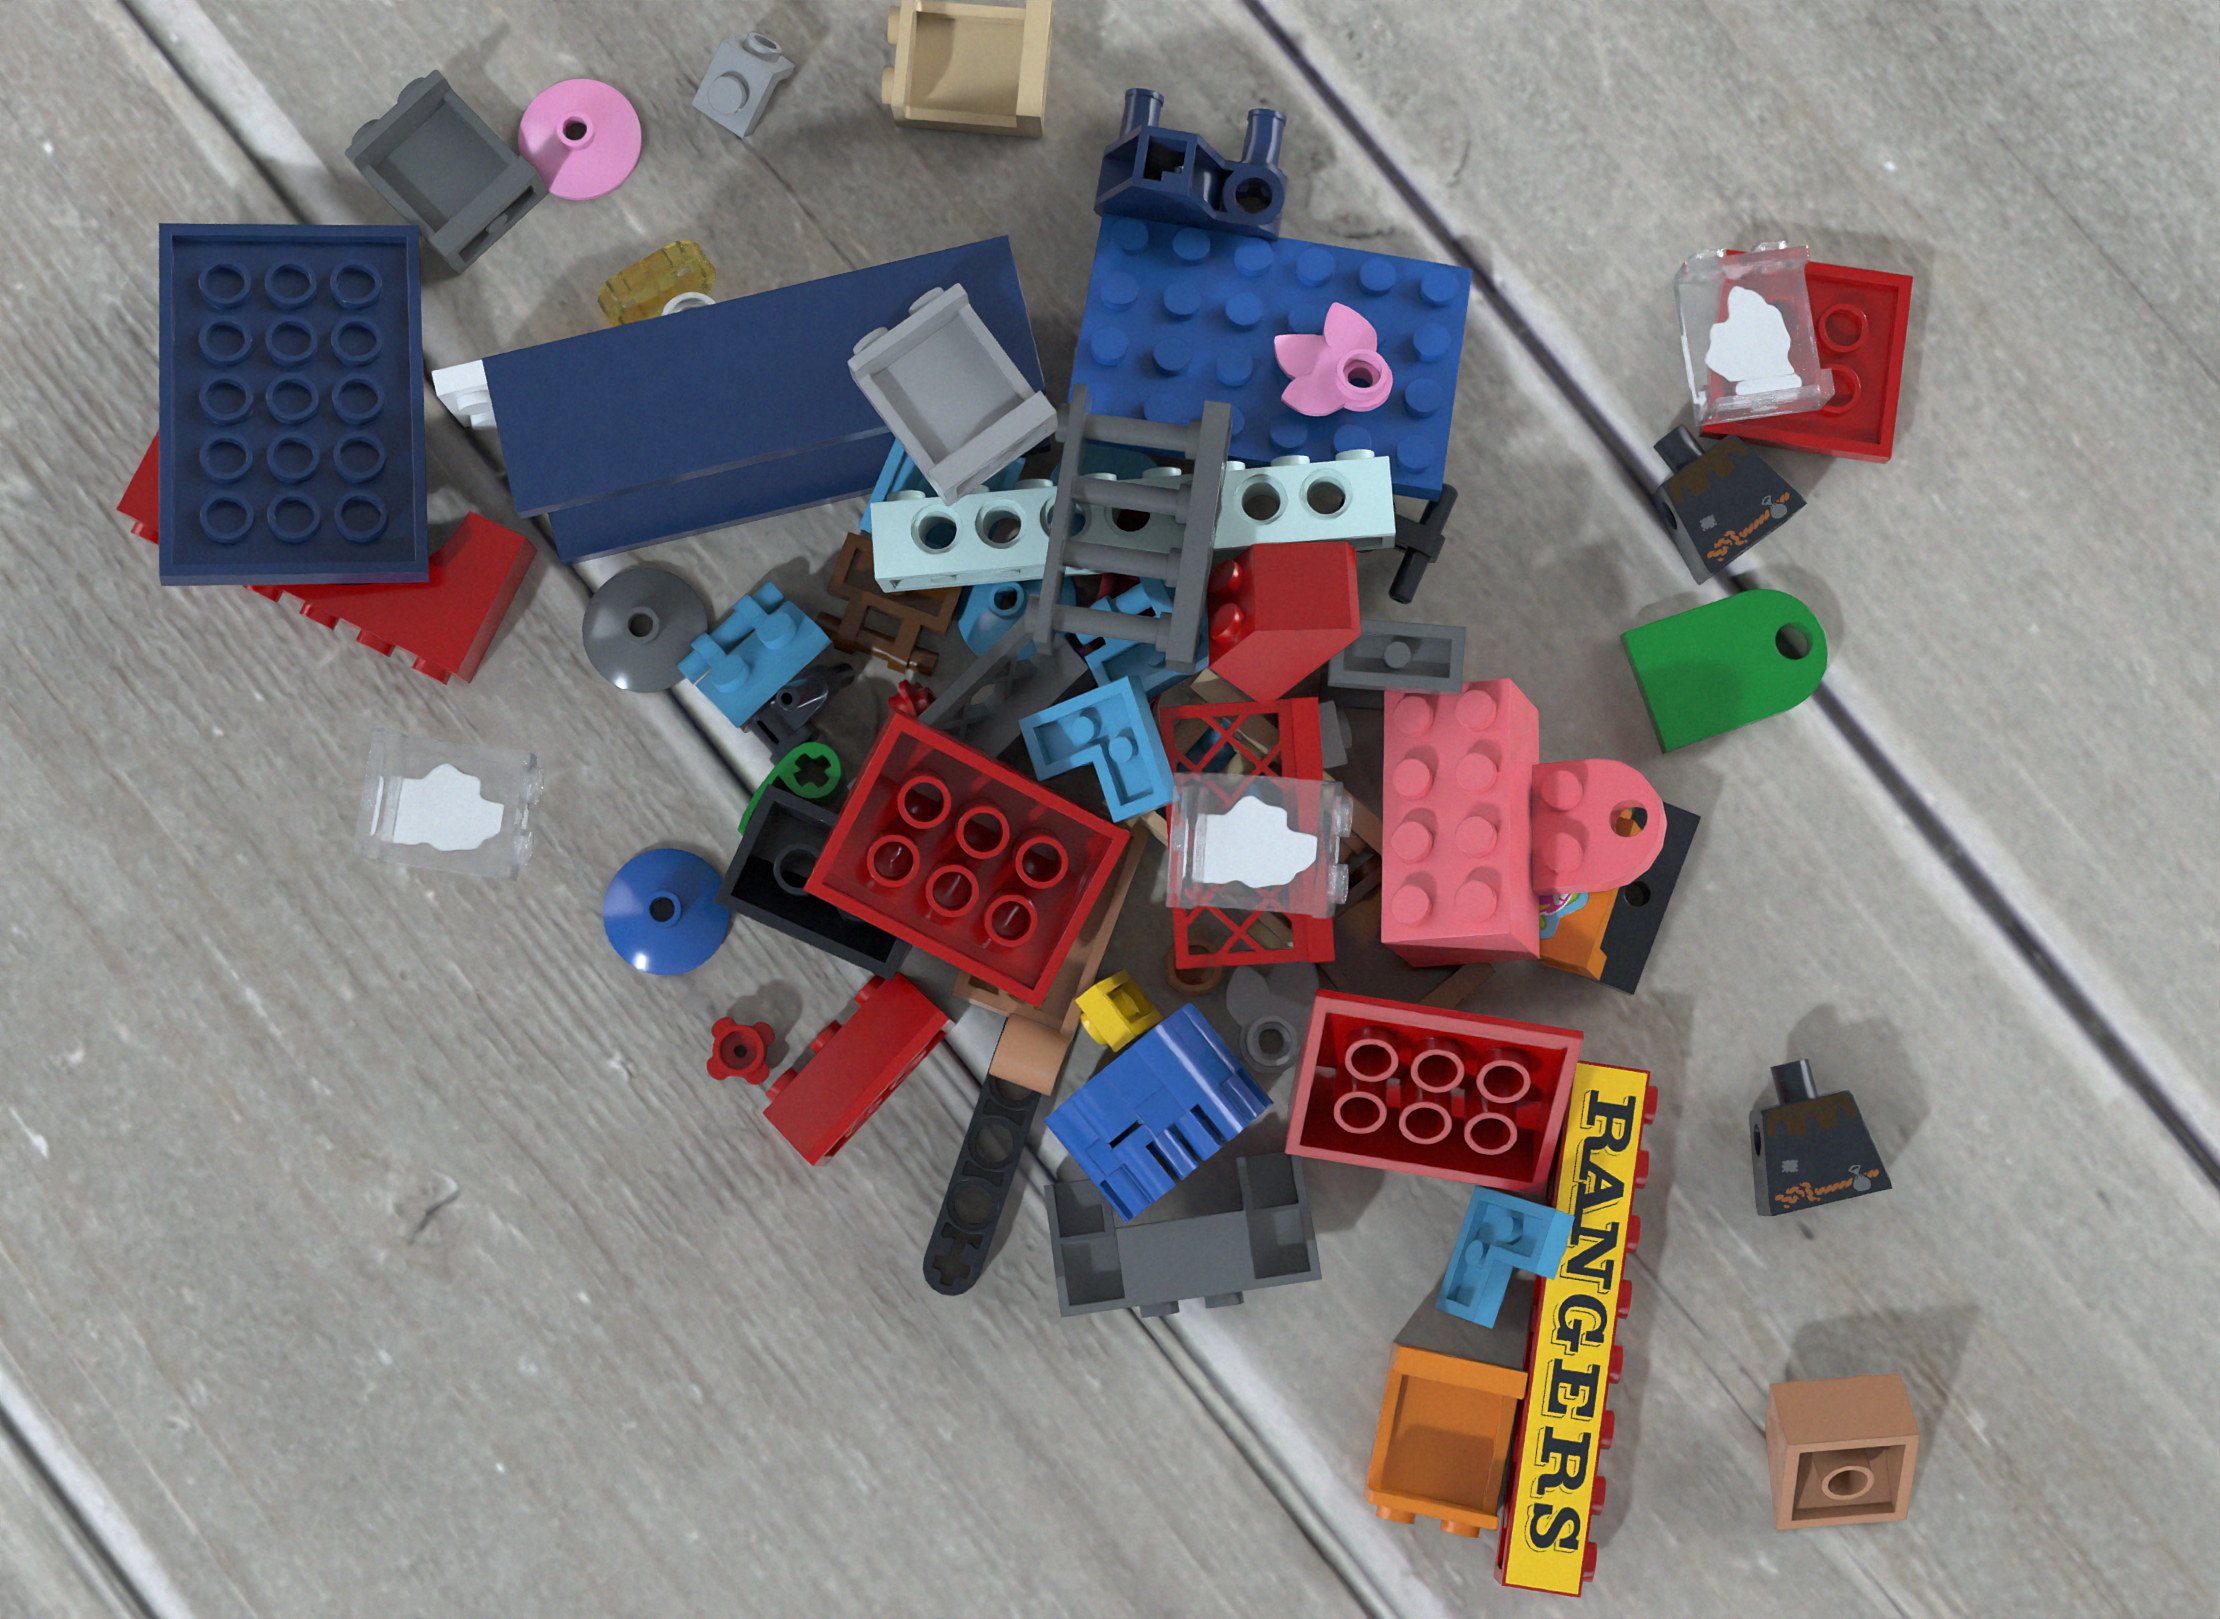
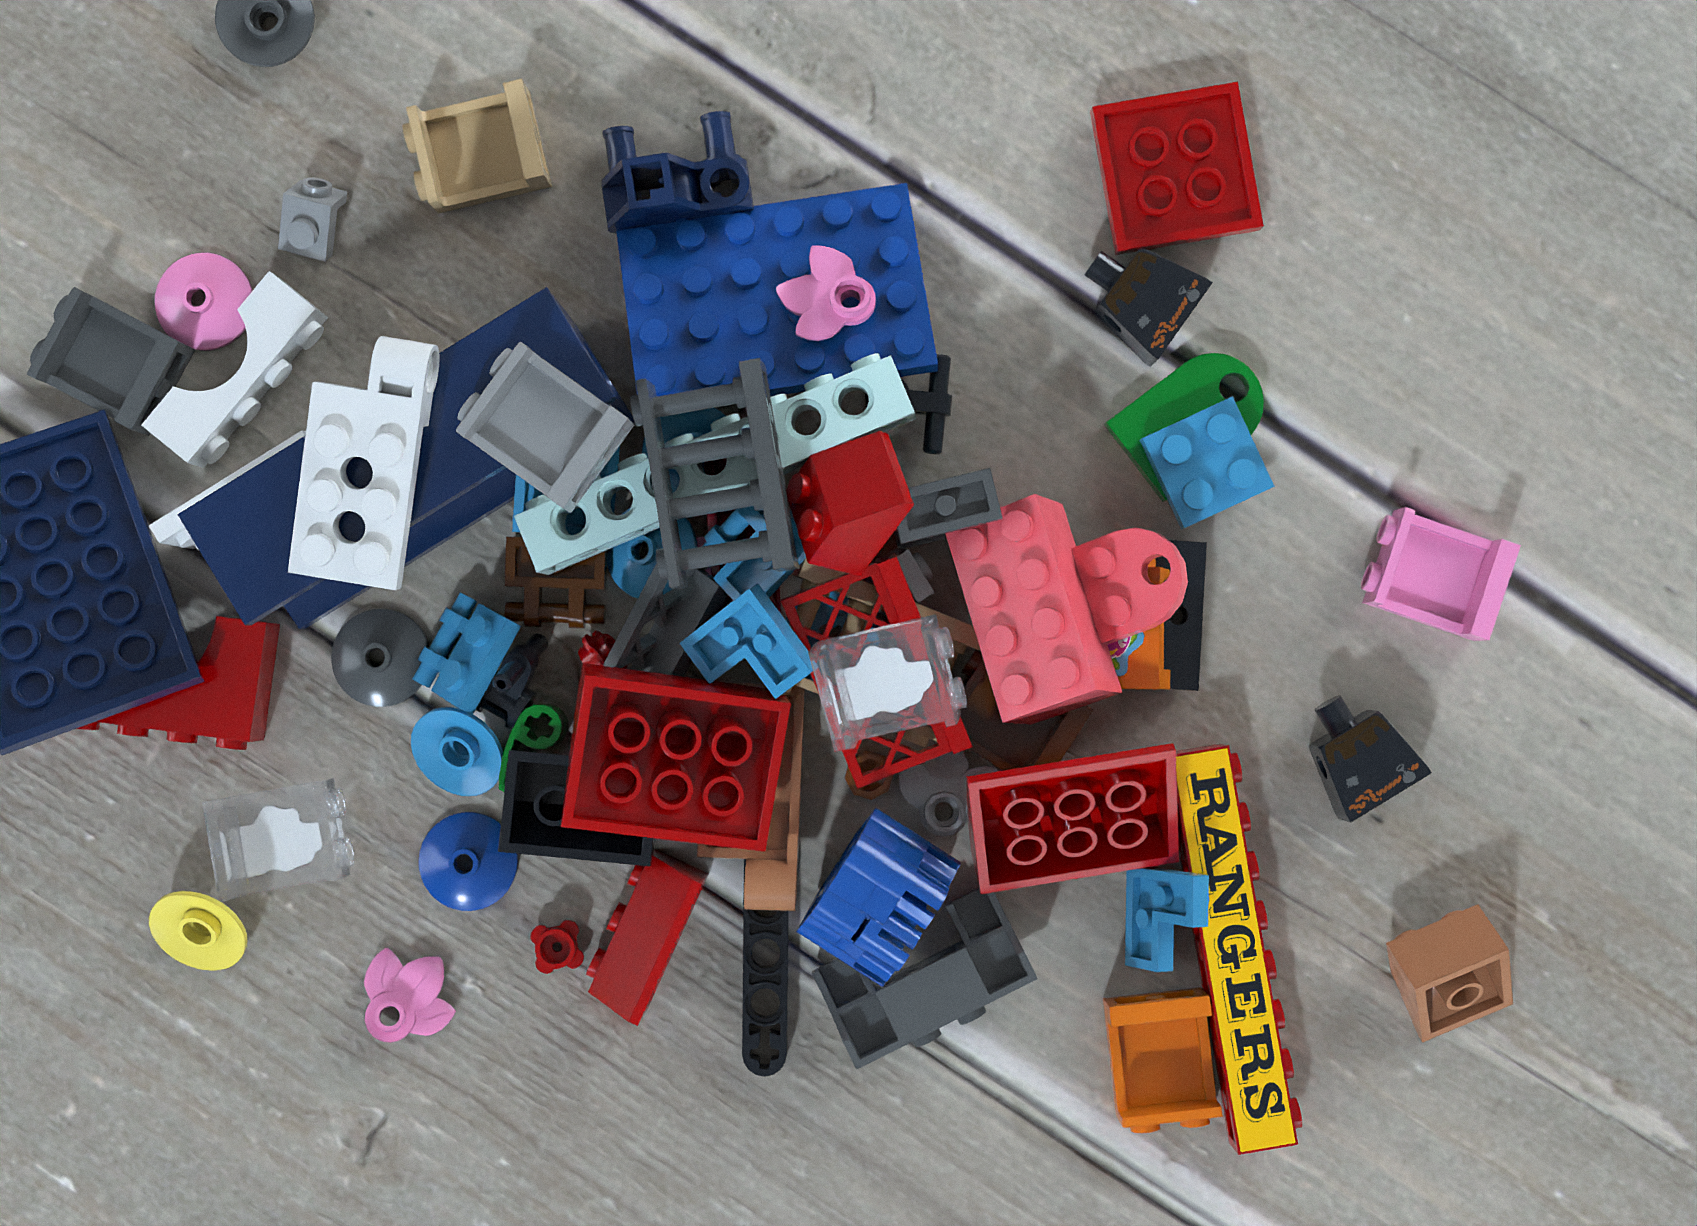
camera: 20 degrees left, 5 degrees up
clear yellow beam [597,240,716,328] -> none
yellow plate [1075,969,1164,1053] -> none
clear panel [1672,240,1835,426] -> none
none -> white arch [142,271,328,468]
none -> light yellow dish [149,891,247,971]
none -> white hinge [288,336,439,590]
none -> bright pink plate [364,948,456,1043]
none -> dark azure dish [411,707,503,796]
none -> dark azure plate [1139,396,1275,530]
none -> bright pink panel [1361,507,1521,641]

